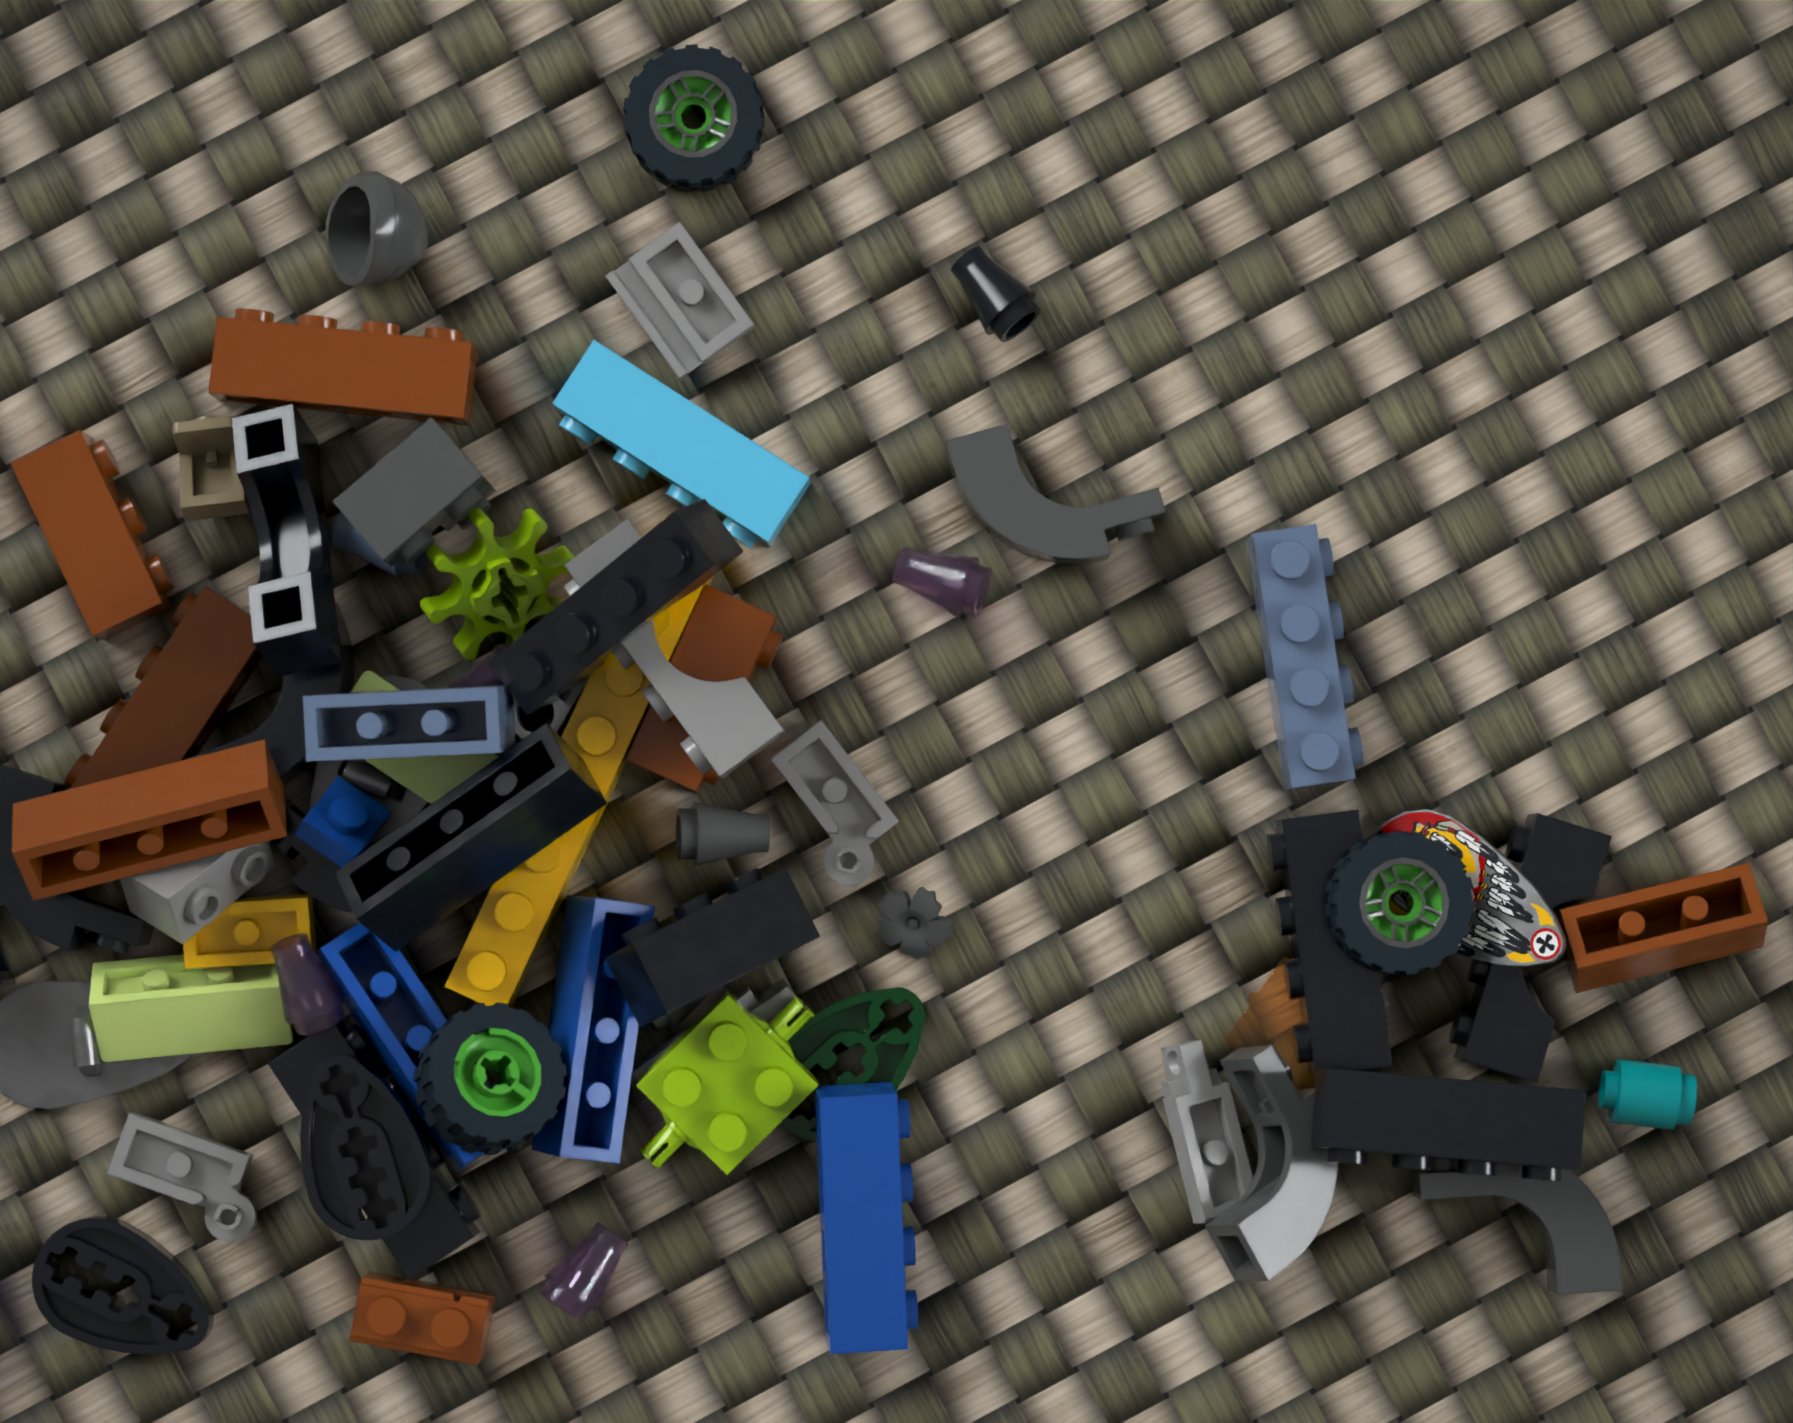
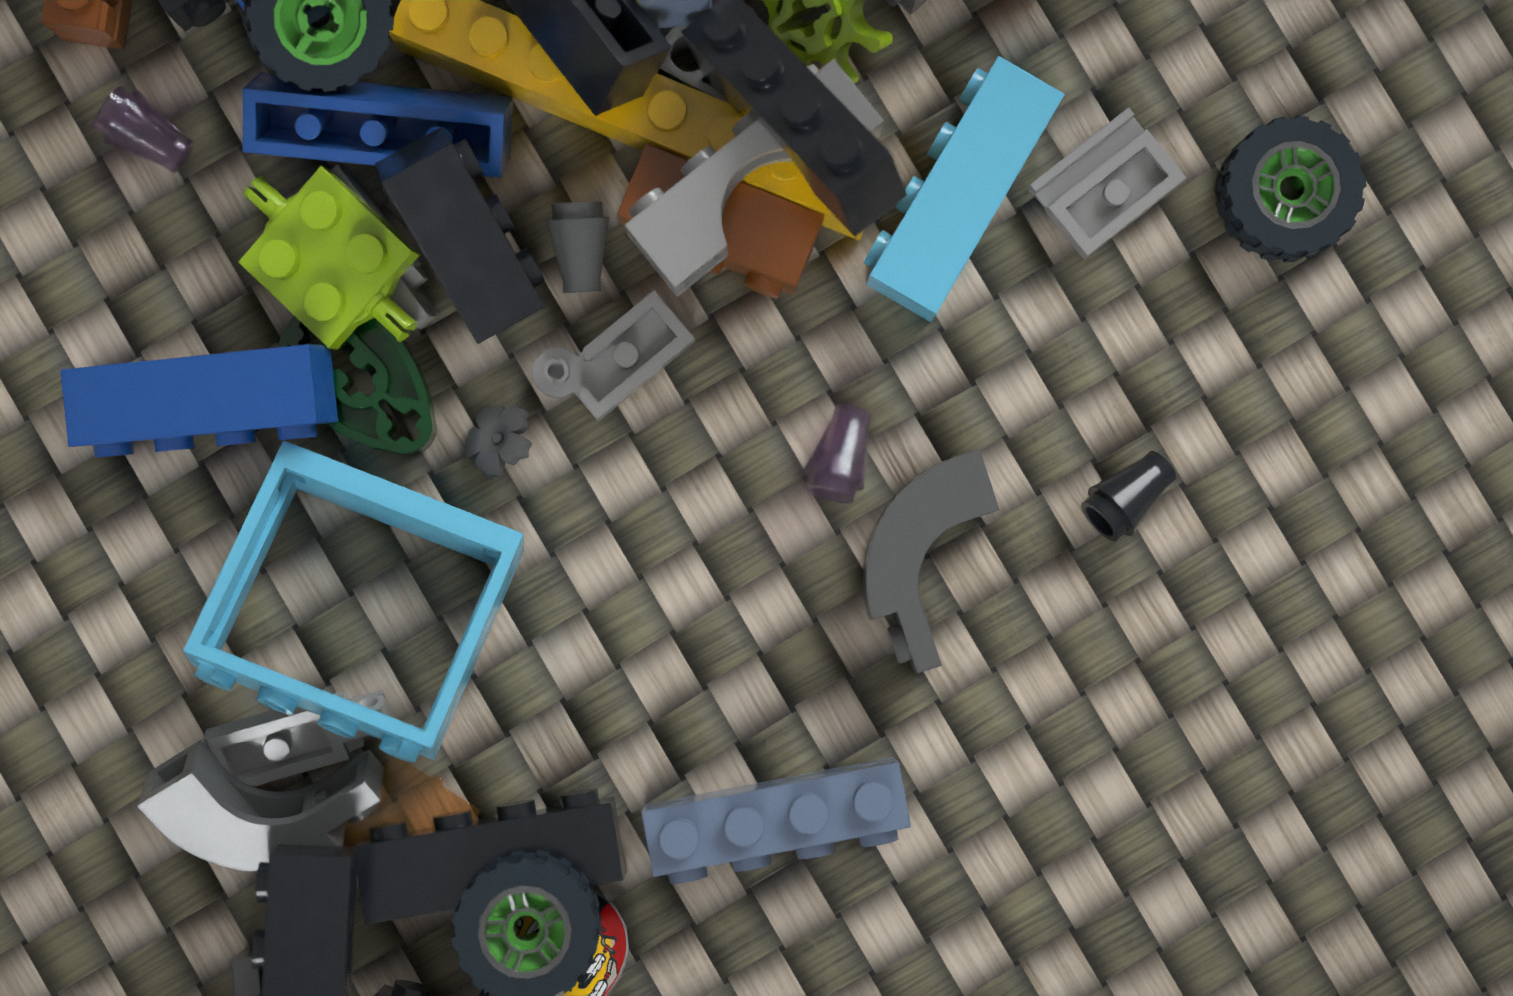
camera: 85 degrees right, 0 degrees up
none -> medium azure window [183,440,524,763]

